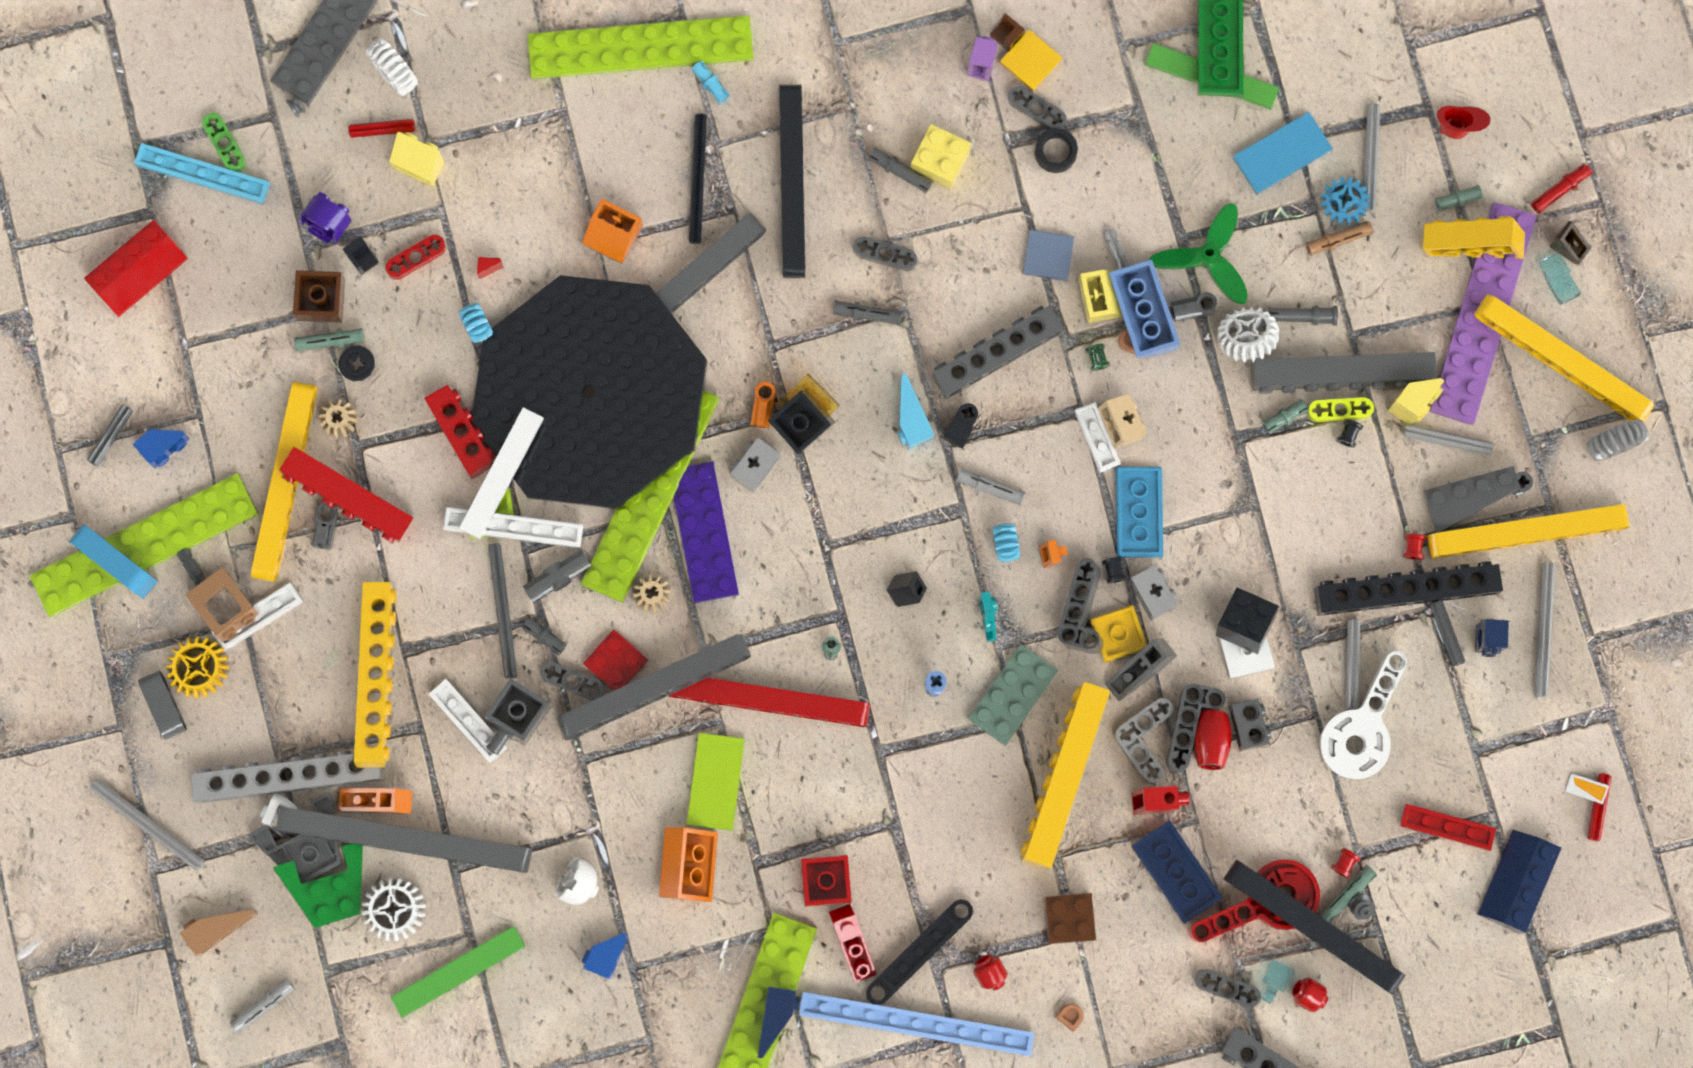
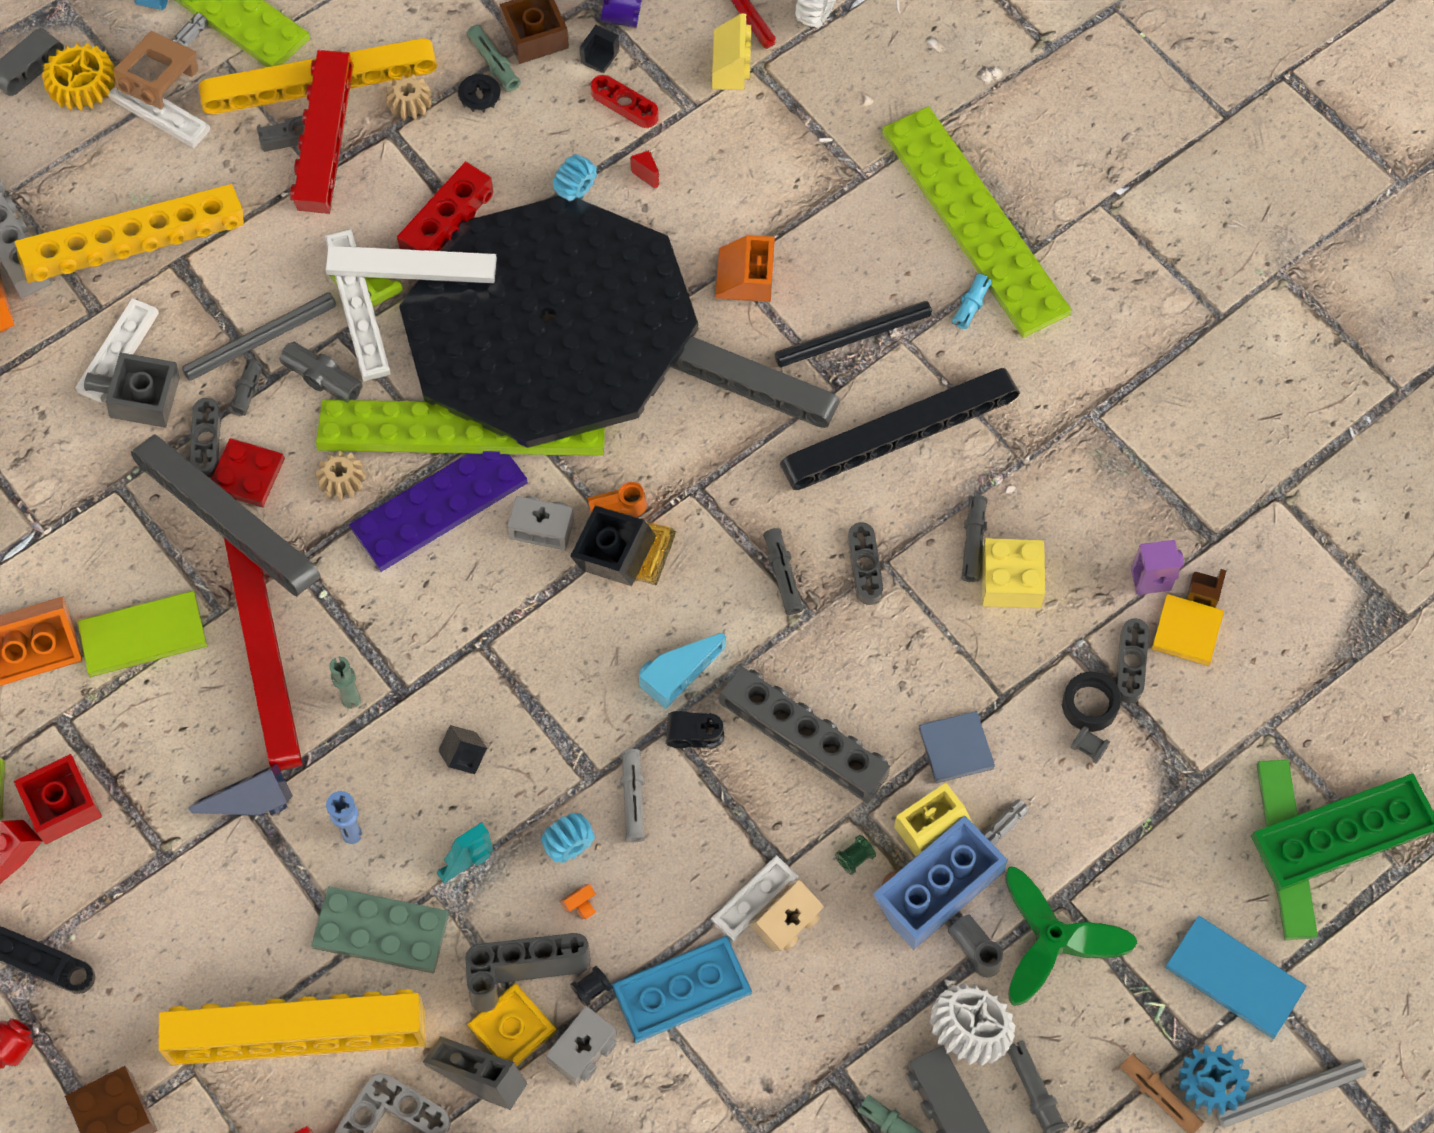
camera: 70 degrees right, 15 degrees down
none -> slope [189,764,293,815]
none -> dark grey bush [1070,726,1111,764]

